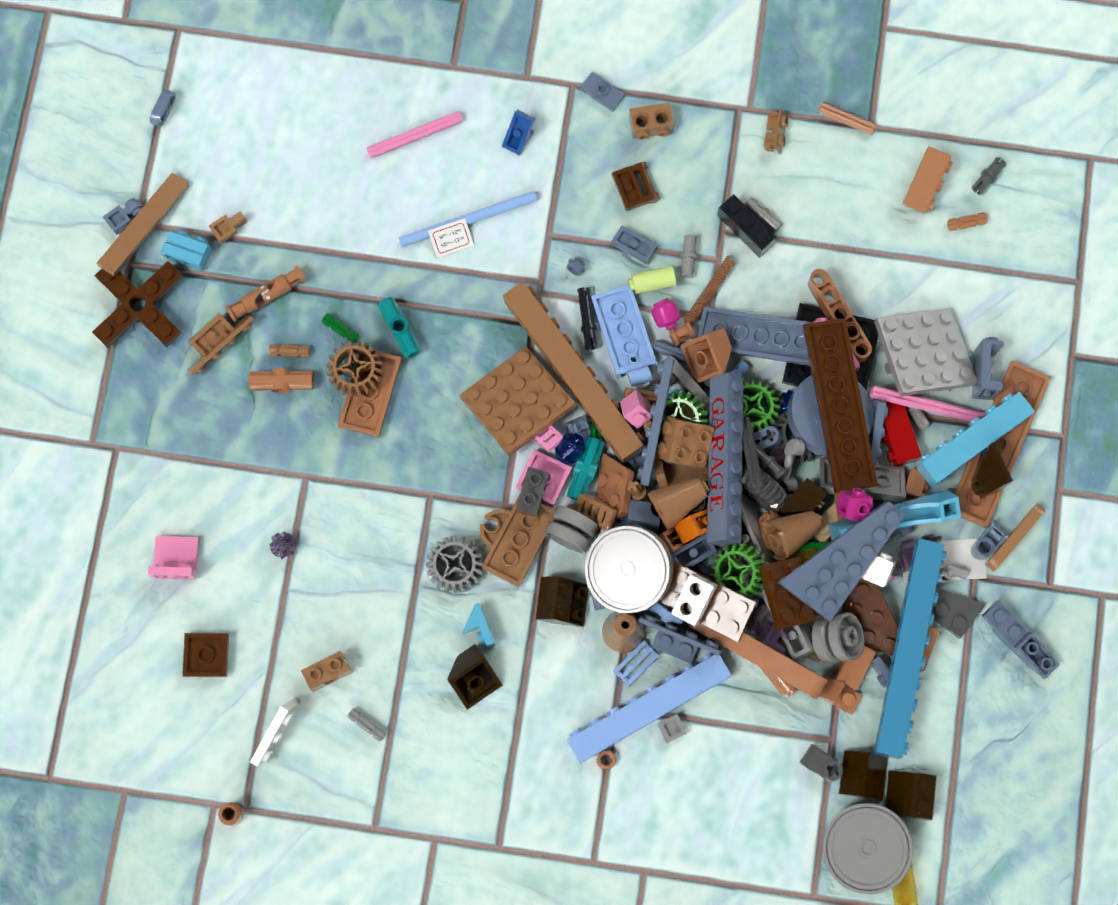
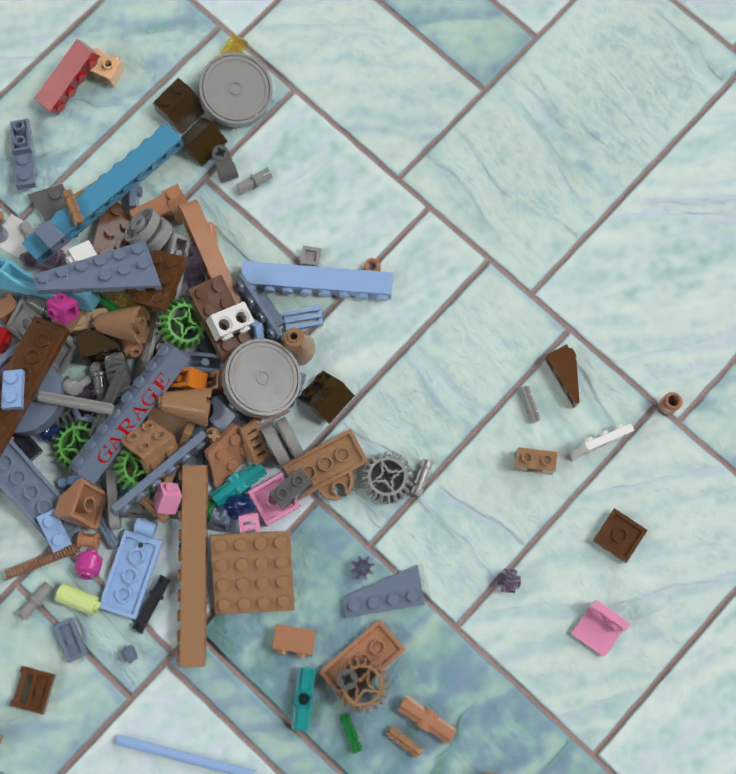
camera: 145 degrees left, 0 degrees up
white sticker [428,218,474,258] -> none
dark brown slope [447,644,503,710] -> none
medium azure slope [463,603,495,648] -> none
none -> light blue plate [1,369,25,411]
none -> dark grey cone [25,295,50,319]
none -> brick [34,39,100,114]
none -> sand blue brick [35,220,69,254]
none -> light blue plate [36,508,72,553]
none -> light grey axle [37,391,114,415]
none -> medium nougat axle [61,189,84,225]
none -> light nougat brick [87,48,124,87]
none -> light grey axle [236,167,273,194]
none -> nougat brick [272,624,317,659]
none -> dark grey wheel [337,669,358,690]
none -> sand blue wing [343,565,424,618]
none -> gear [351,556,375,580]
none -> light grey axle [411,459,433,497]
none -> reddish brown slope [545,344,580,408]

